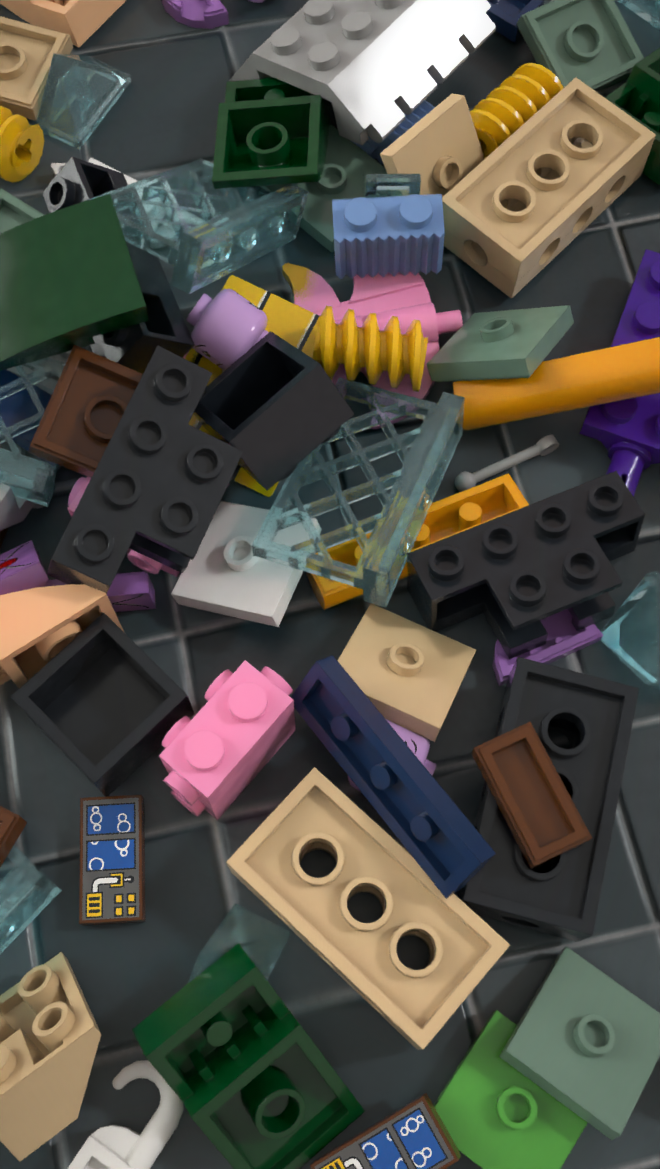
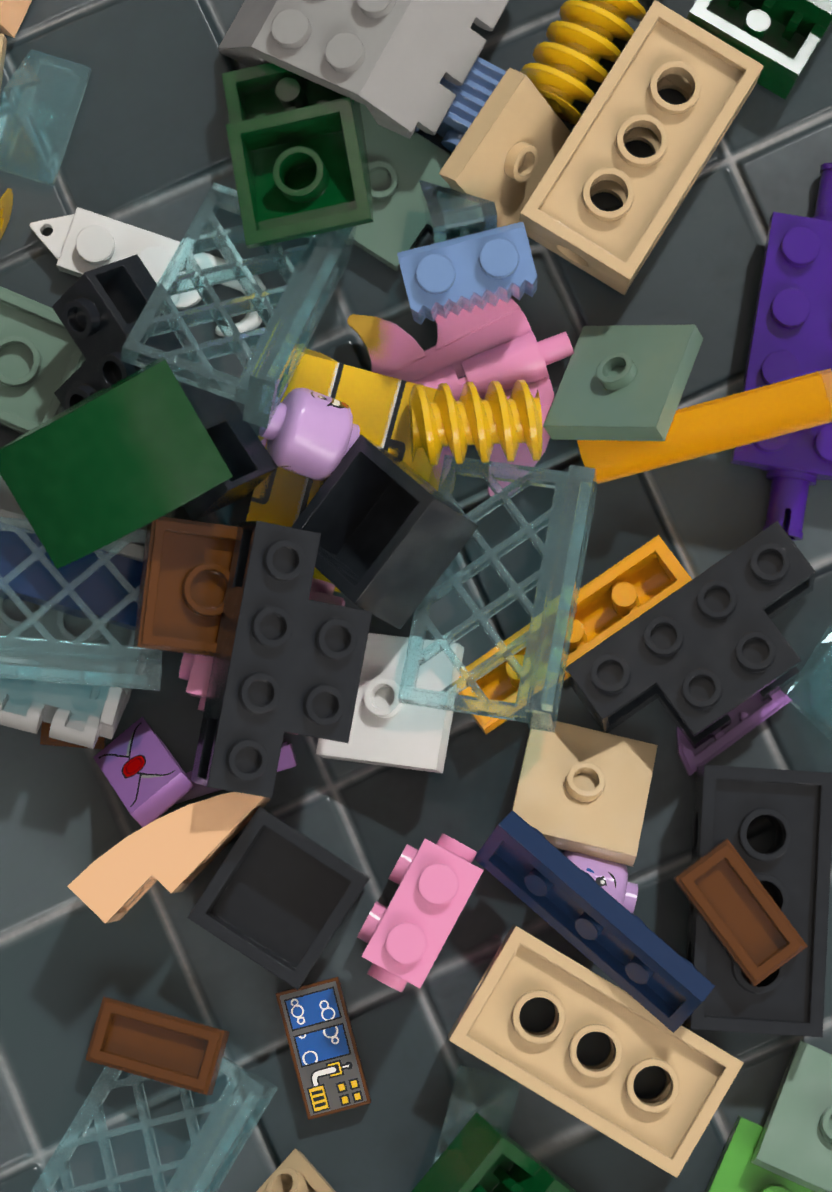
camera: 10 degrees left, 15 degrees up
light grey hinge [454,434,559,492] -> none

